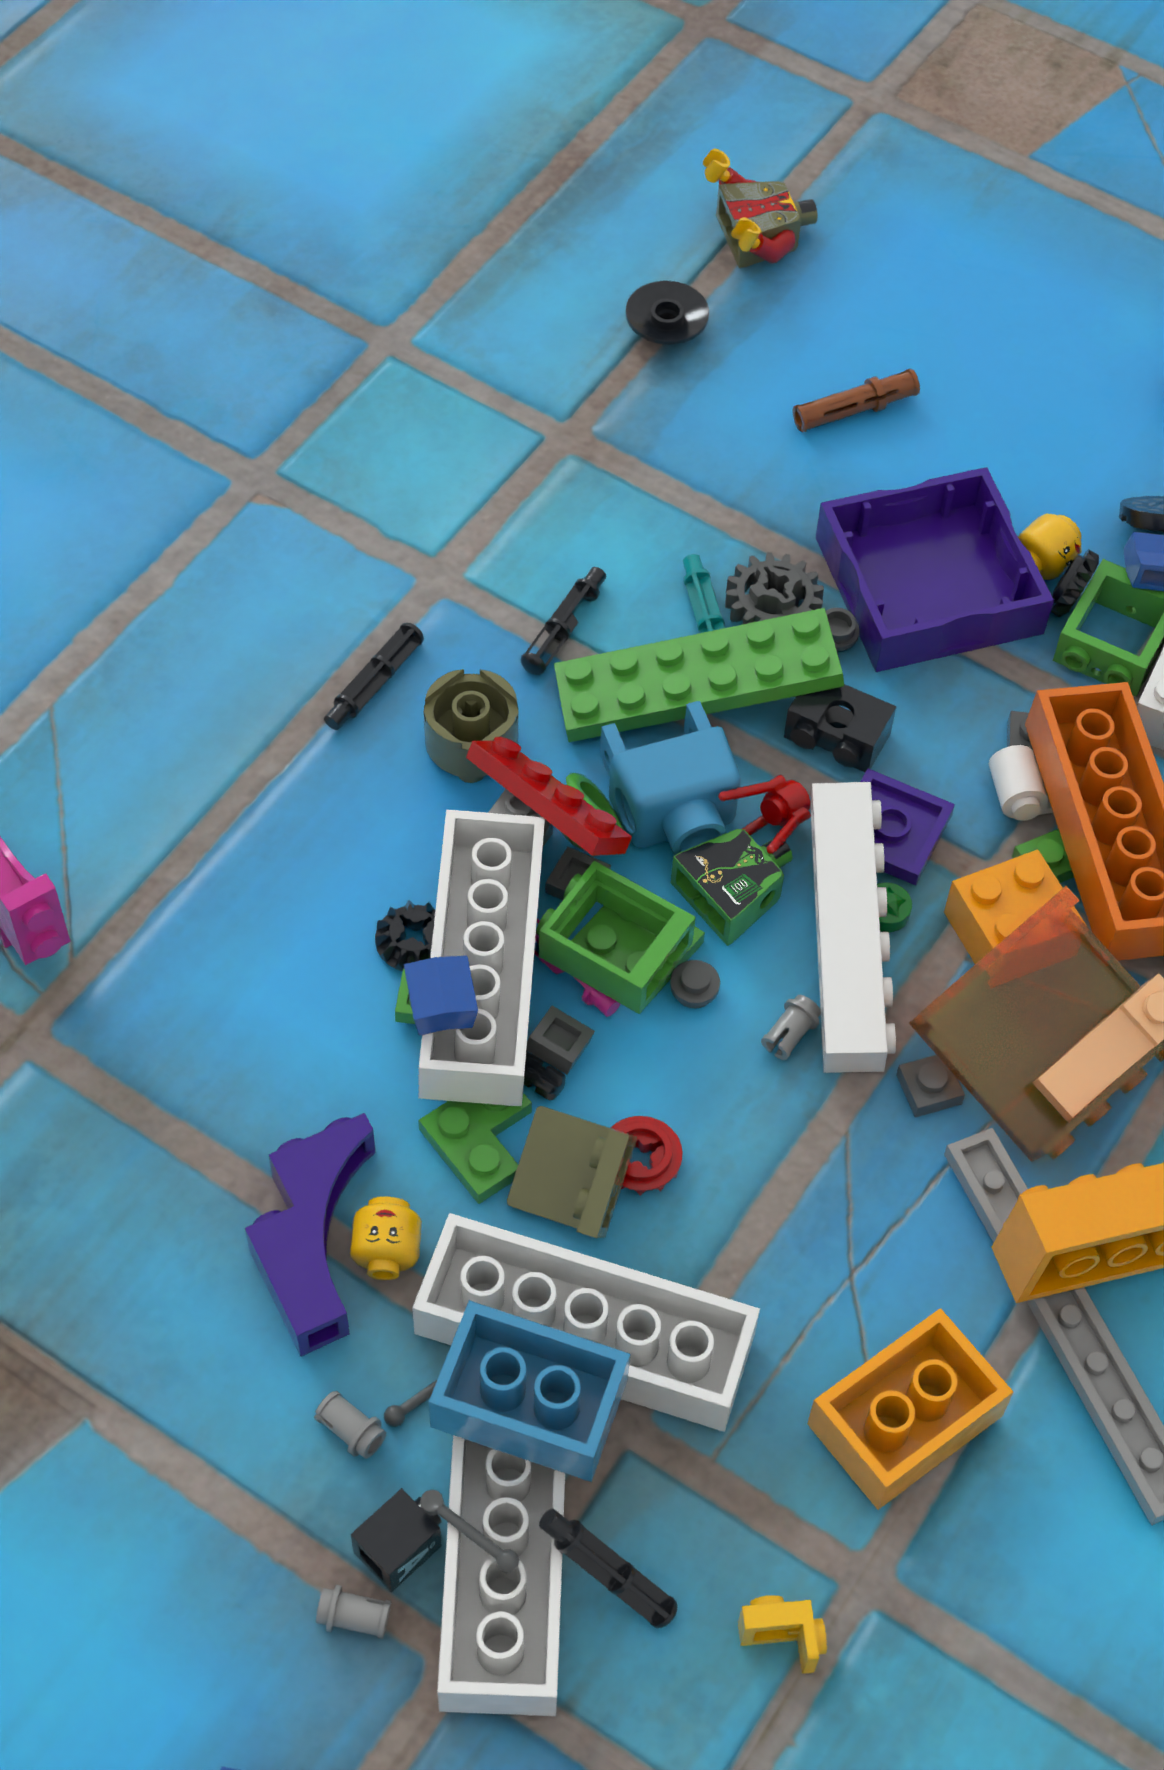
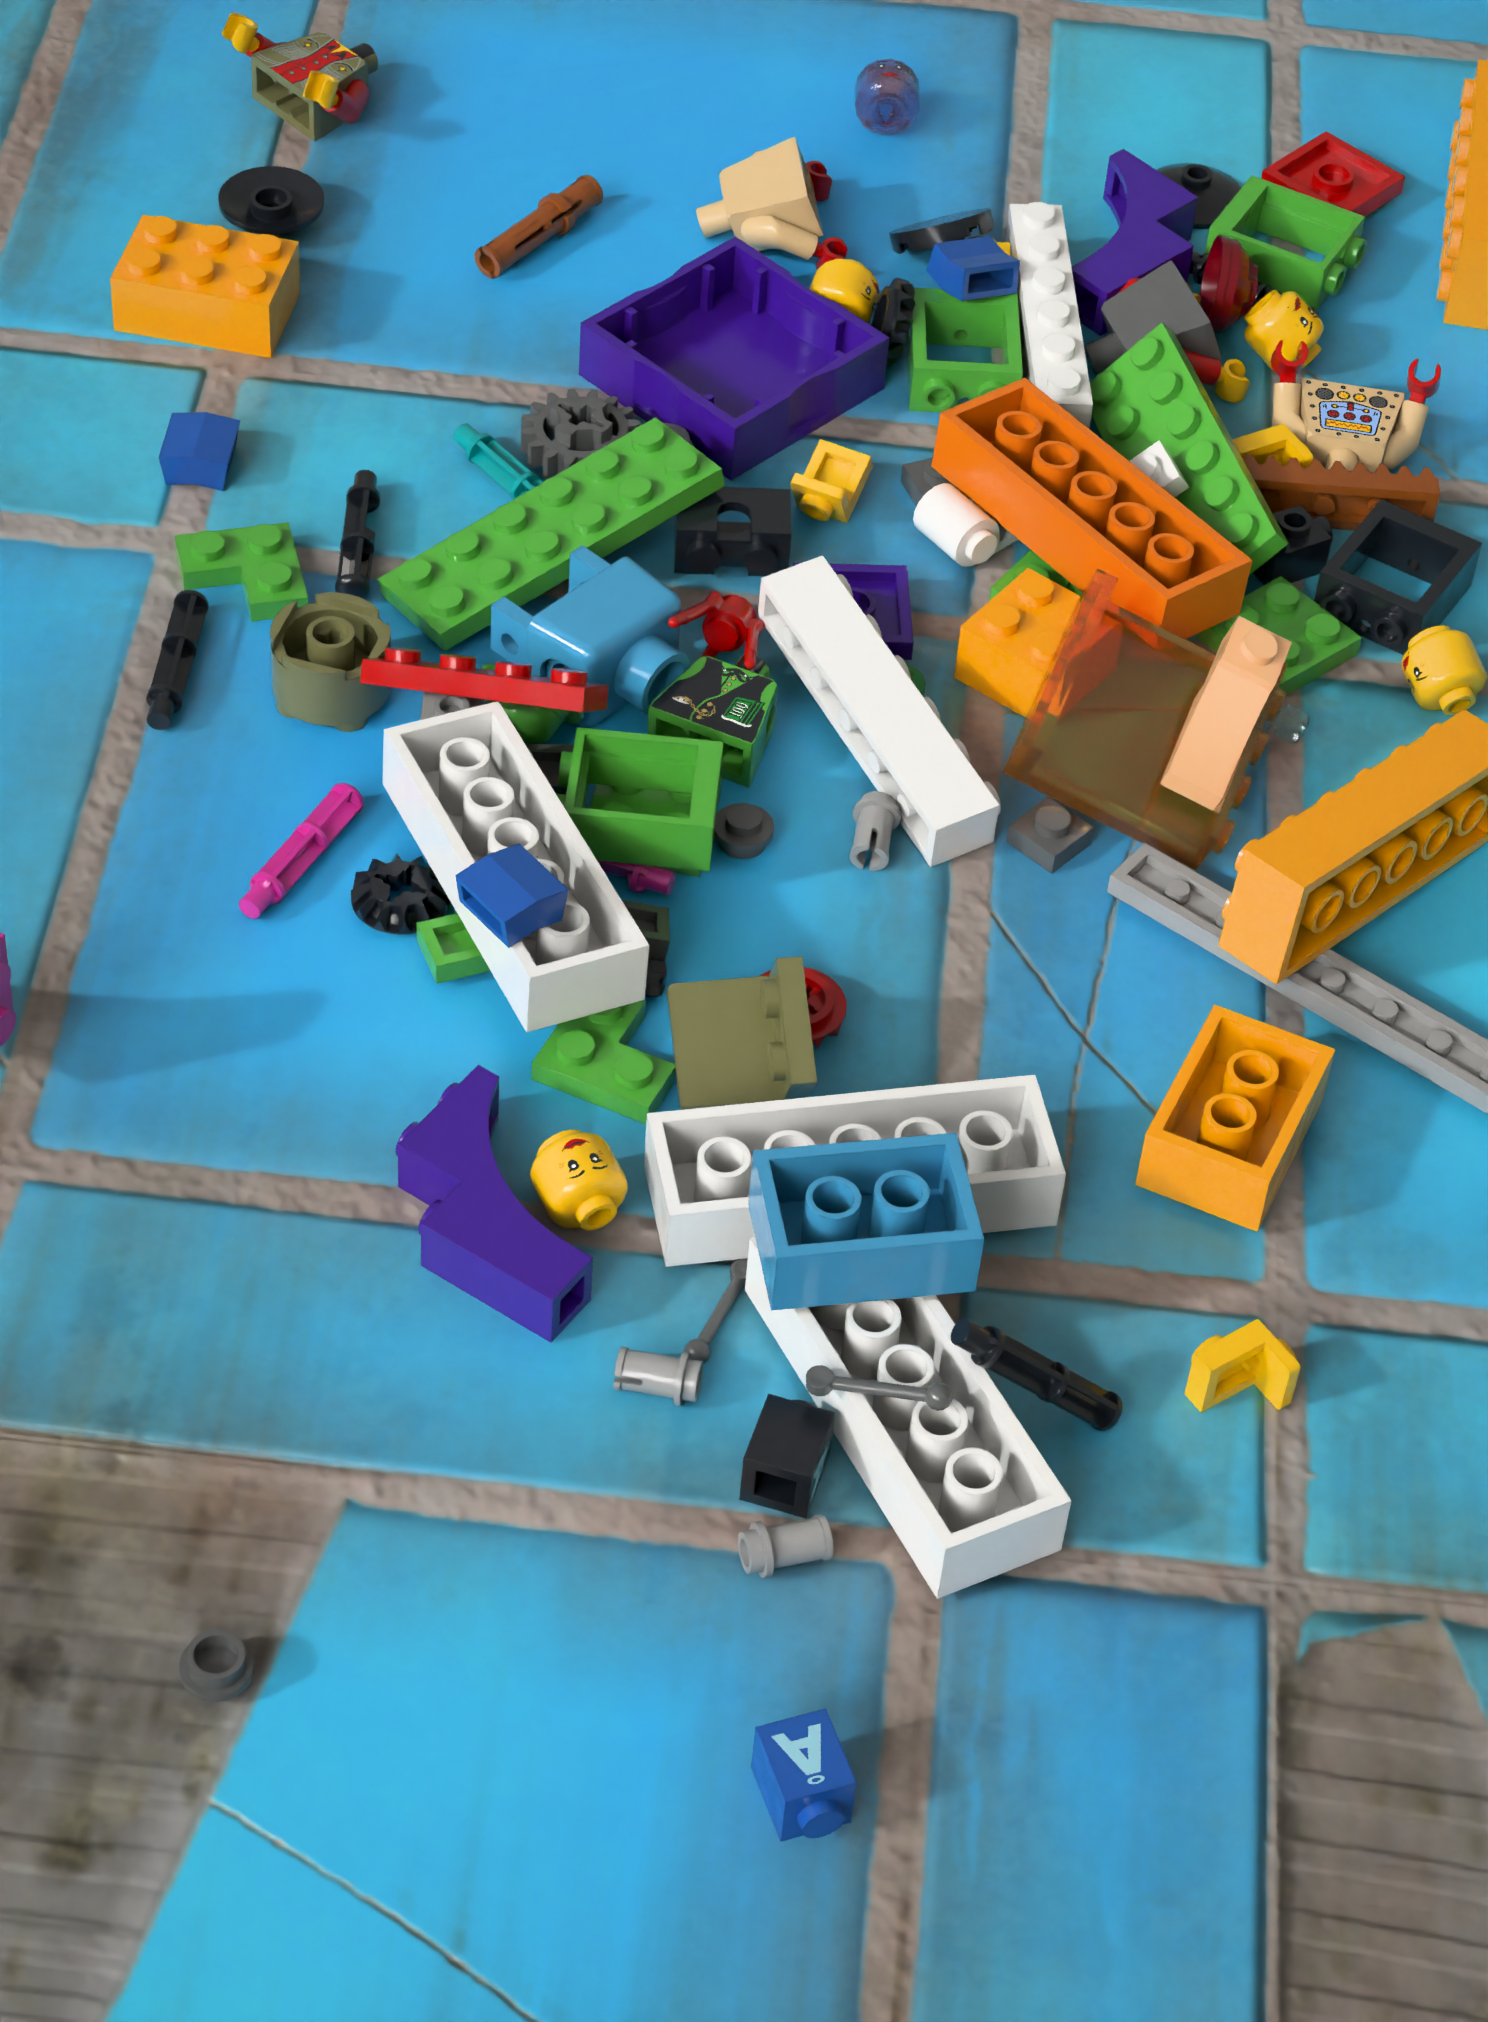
camera: 30 degrees left, 10 degrees down
none -> light orange brick [110,215,300,358]
none -> blue piece [158,412,240,491]
none -> bright green plate [175,522,308,622]
none -> dark pink piece [239,783,364,919]
none -> tan torso [696,137,848,270]
none -> yellow bracket [790,439,873,523]

